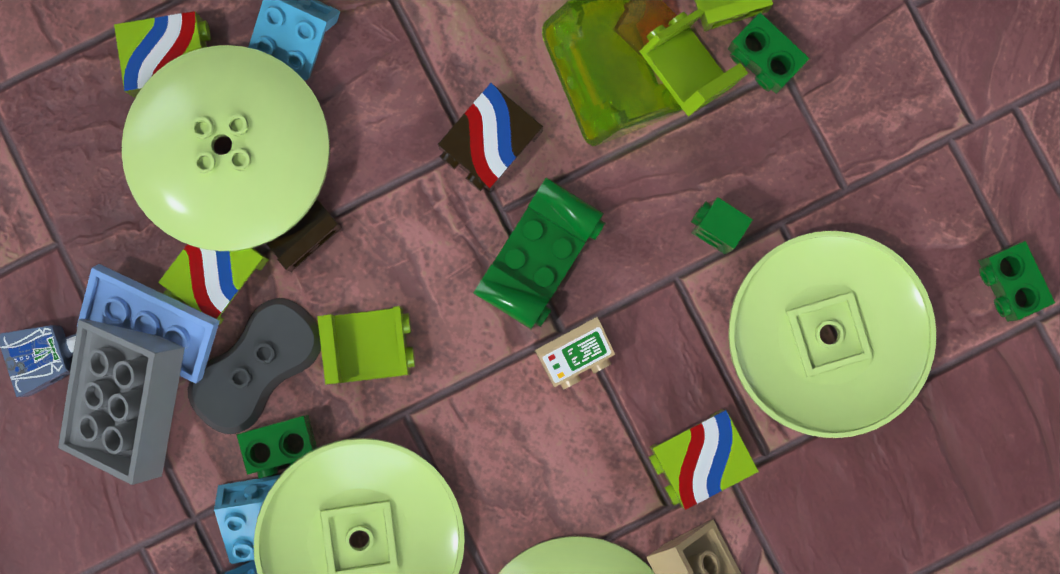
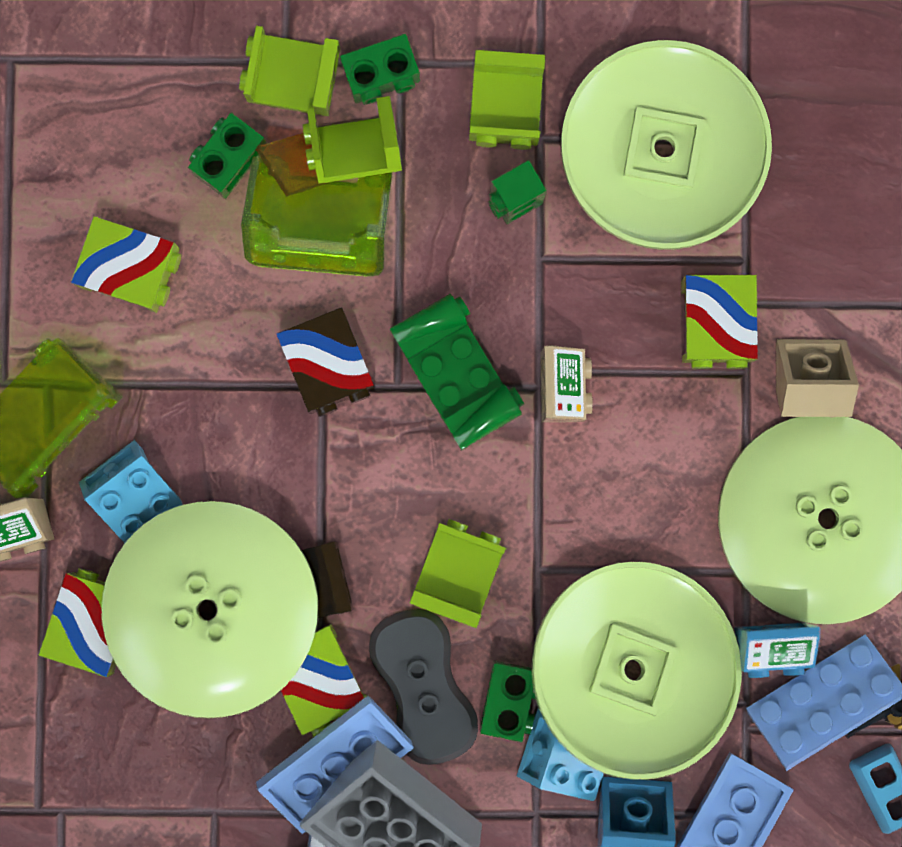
camera: 65 degrees left, 0 degrees up
none -> lime panel [469,50,545,150]

